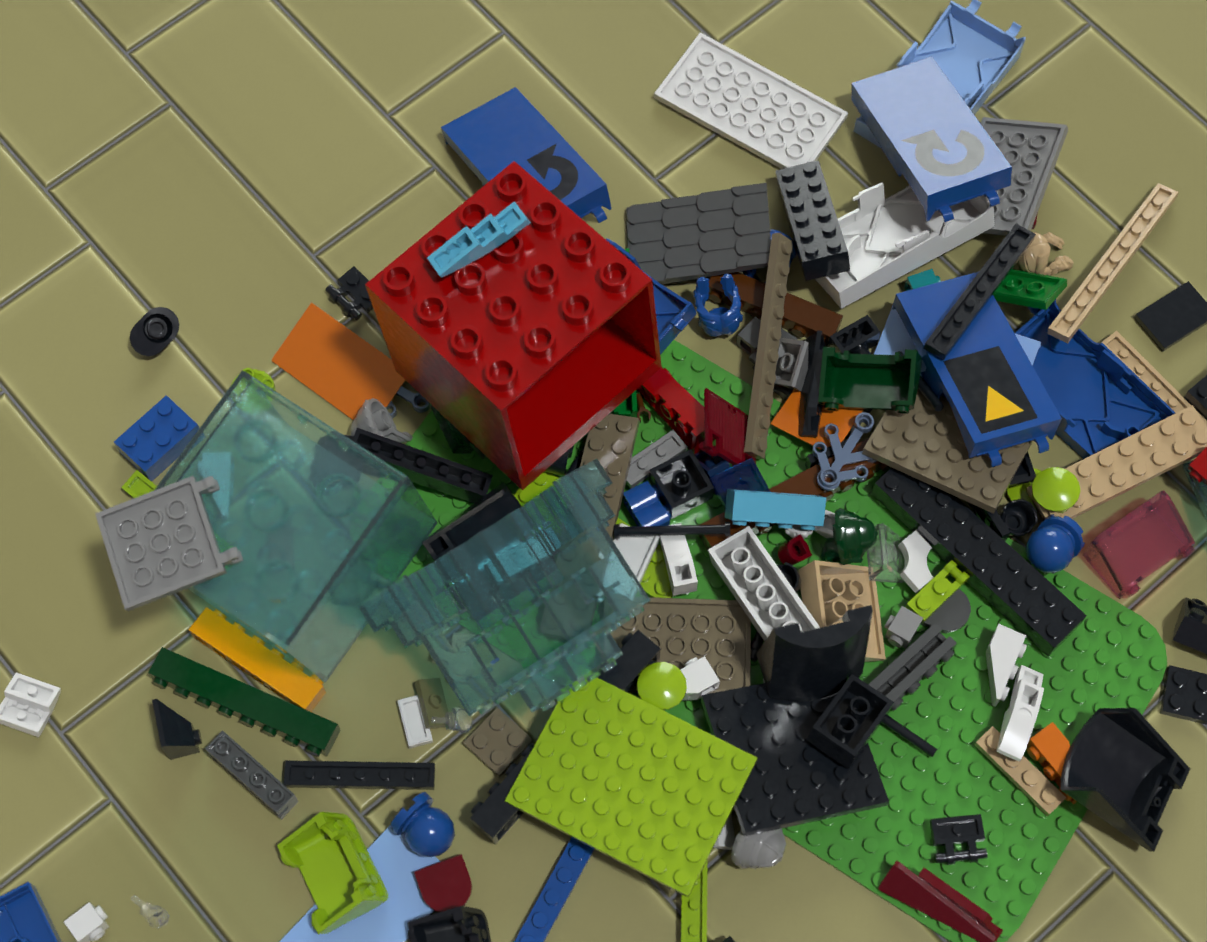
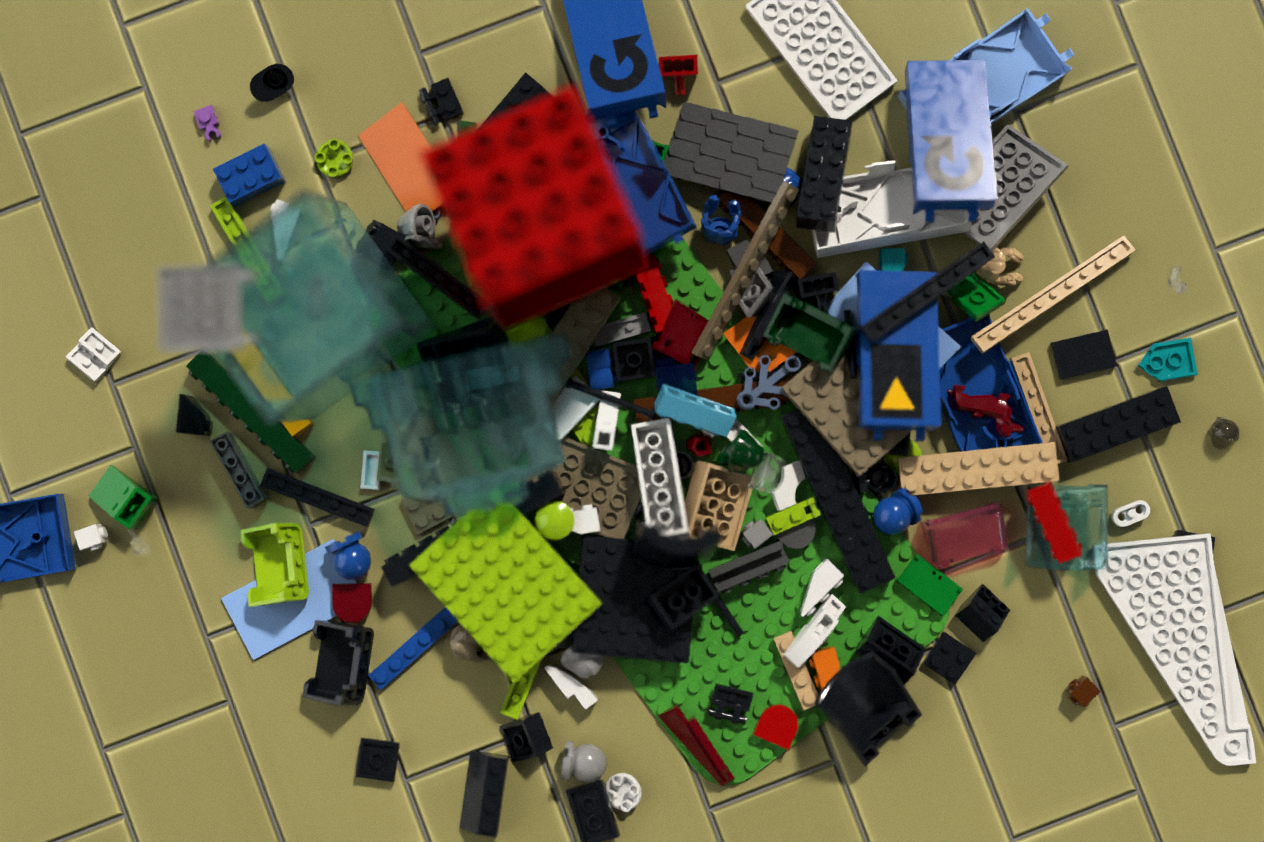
camera: 20 degrees right, 20 degrees up
medium azure slope [427,201,531,278] -> none
lime dish [1032,467,1081,513] -> none
none -> green slope [89,465,158,530]
none -> medium lavender plate [194,105,221,141]
none -> dark tan hair [450,623,494,663]
none -> white slope [544,664,598,710]
none -> red brick [659,54,698,95]
none -> red tile [753,704,798,750]
none -> black slope [855,616,926,685]
none -> green door [896,554,963,616]
none -> dark red animal [947,384,1023,438]

